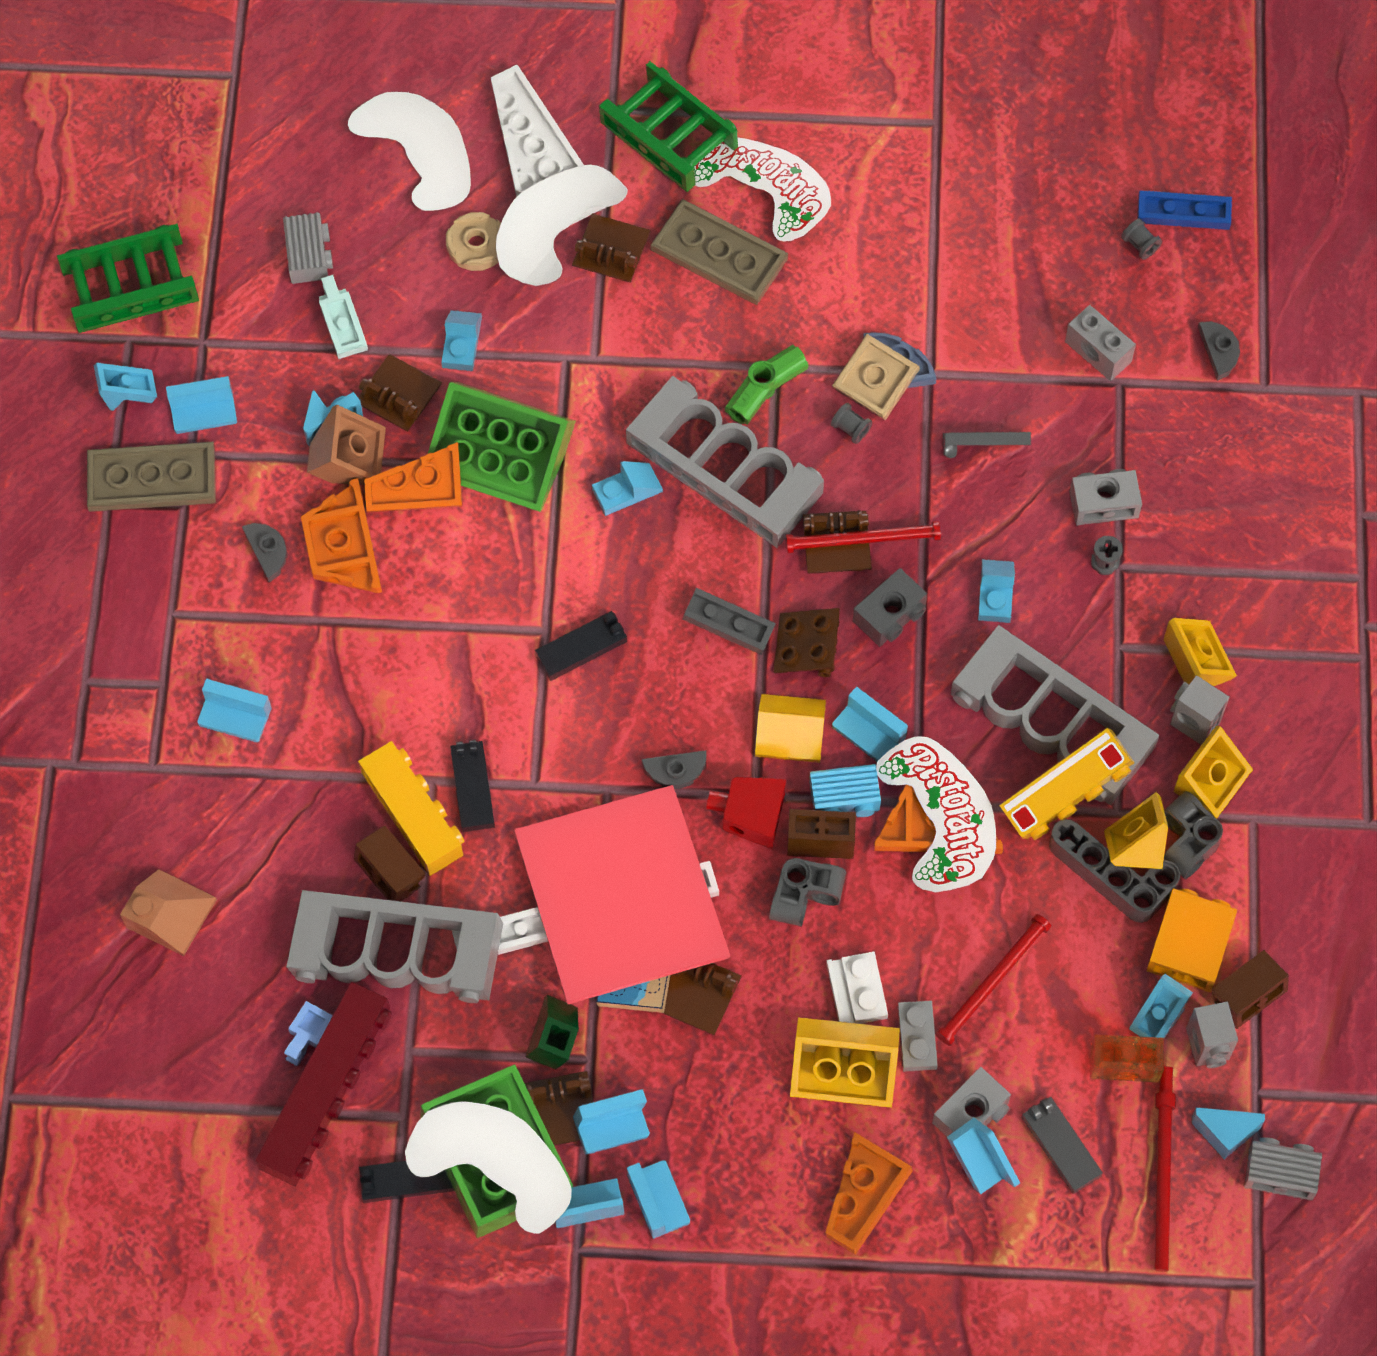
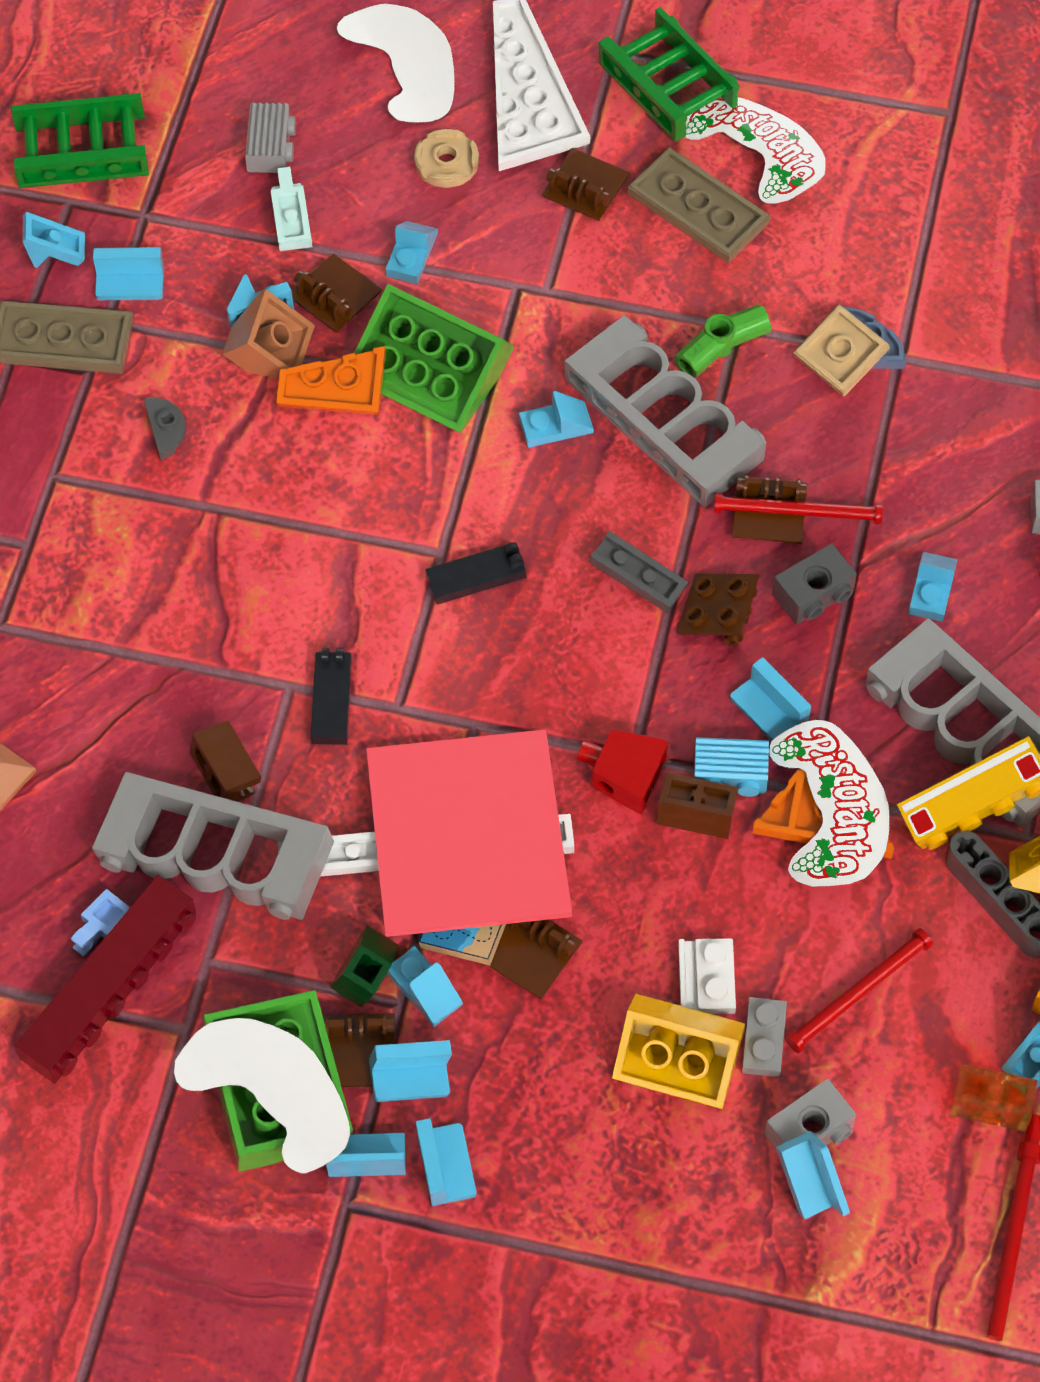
camera: 10 degrees right, 5 degrees down
medium azure panel [197,679,272,742] -> none
orange wing [301,478,382,593] -> none
yellow brick [358,741,465,876] -> none
black hinge [359,1161,454,1203] -> none
white sticker [496,165,628,286] -> none
dark grey plate [642,750,707,789] -> none
yellow slope [755,694,826,763] -> none
dark grey piece [769,858,847,927] -> none
orange wing [825,1132,913,1255] -> none
dark grey bush [830,403,872,444] -> none
dark grey hinge [943,432,1031,458] -> none
dark grey hinge [1021,1097,1103,1194] -> none
none -> medium azure slope [387,946,463,1027]

